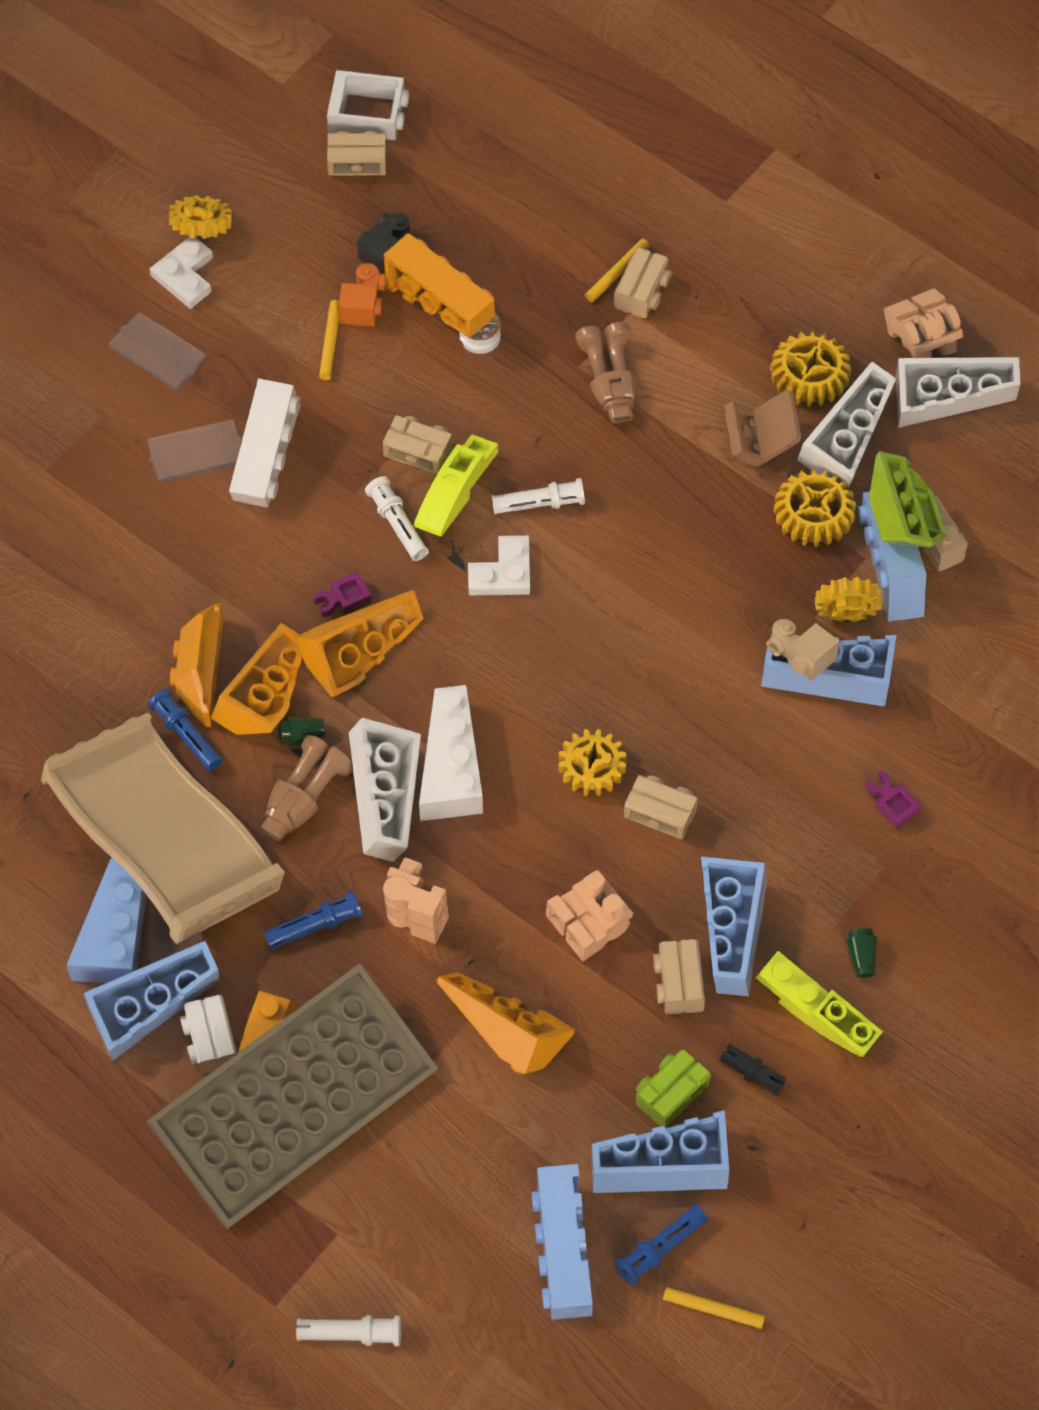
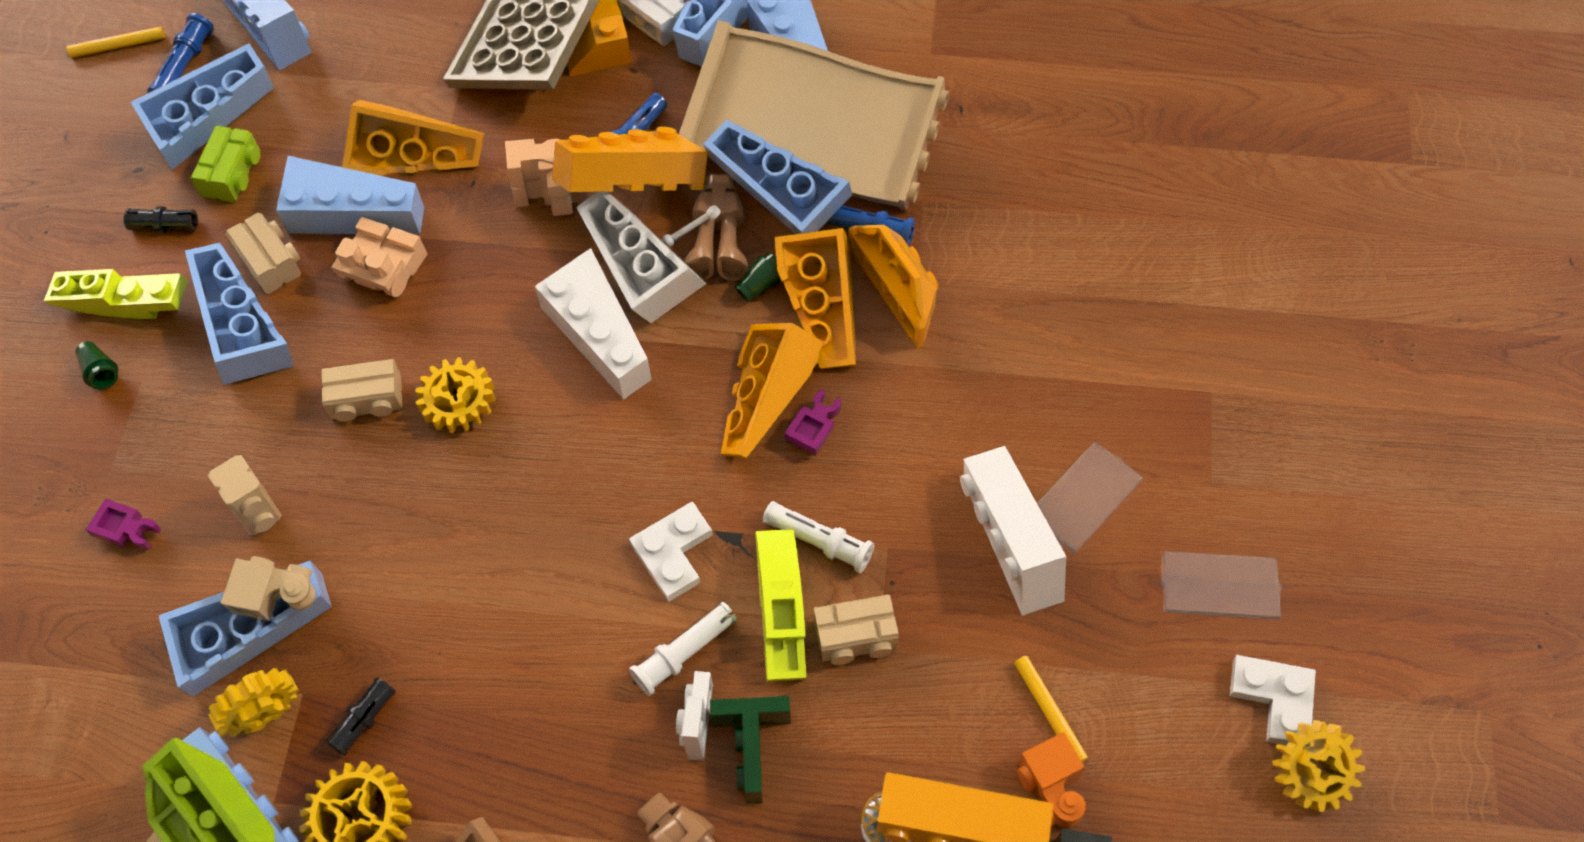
camera: 150 degrees right, 0 degrees up
none -> tan brick [208,455,282,535]
none -> light blue wedge [276,156,424,235]
none -> black pin [325,677,396,756]
none -> light orange wedge [552,127,708,192]
none -> white hinge [661,205,721,247]
none -> white plate [676,671,713,761]
none -> light blue wedge [703,119,852,234]
none -> dark green bracket [710,696,791,804]

